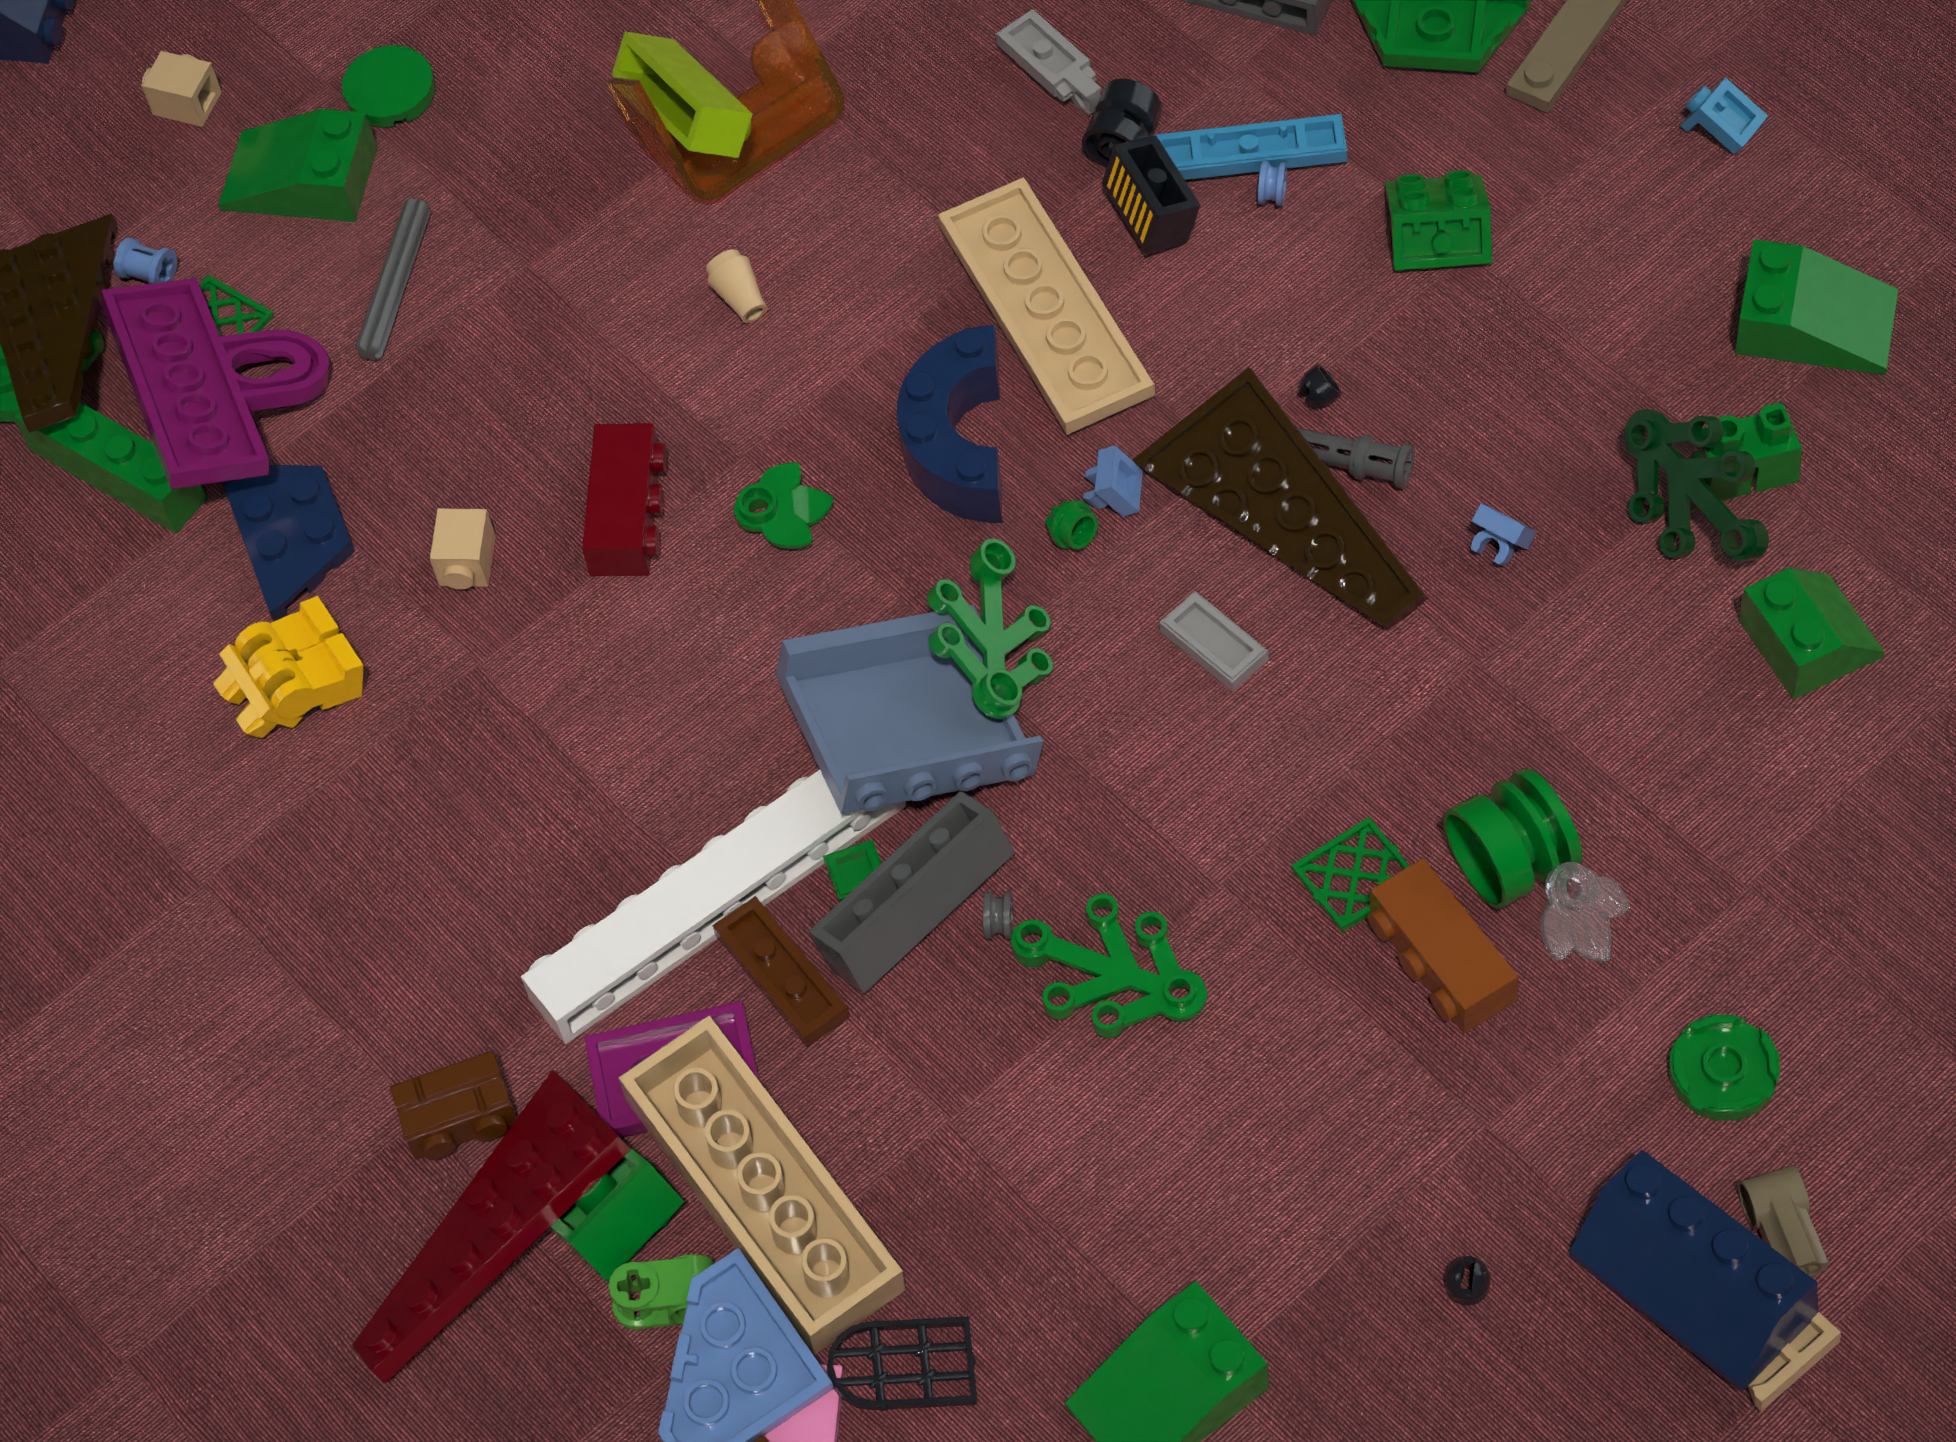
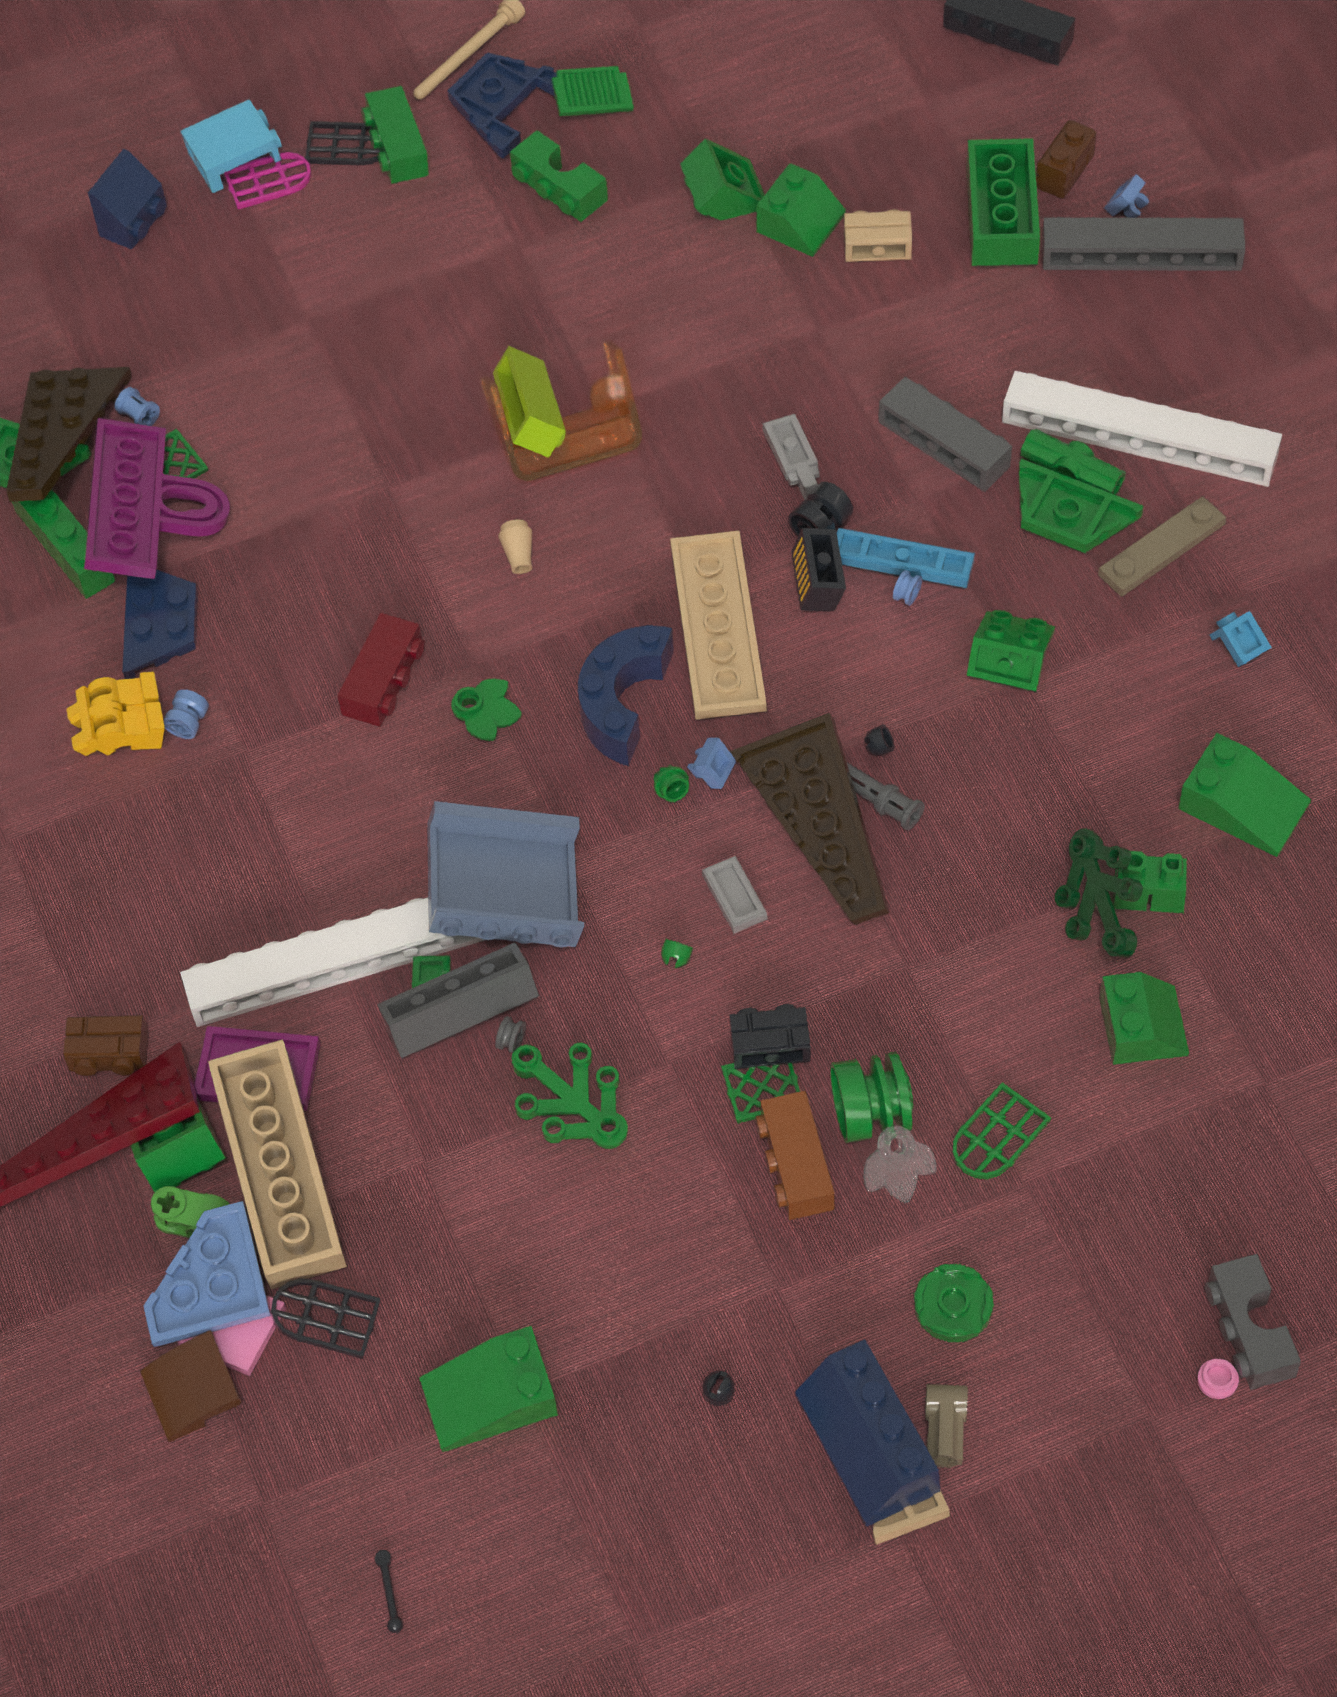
camera: 15 degrees right, 0 degrees up
tan brick [141,51,222,127] -> none
green slope [218,109,378,222] -> none
green tile [342,45,436,128] -> none
dark grey axle [355,198,430,361] -> none
tan brick [430,508,496,589] -> none
reddish brown plate [712,896,850,1047] -> none
green plant [927,538,1053,719] -> none
medium blue tile [1471,503,1537,566] -> none
none -> medium blue wheel [163,689,209,739]
none -> green hinge [661,938,693,969]
none -> black brick [729,1004,811,1069]
none -> green window [952,1082,1051,1179]

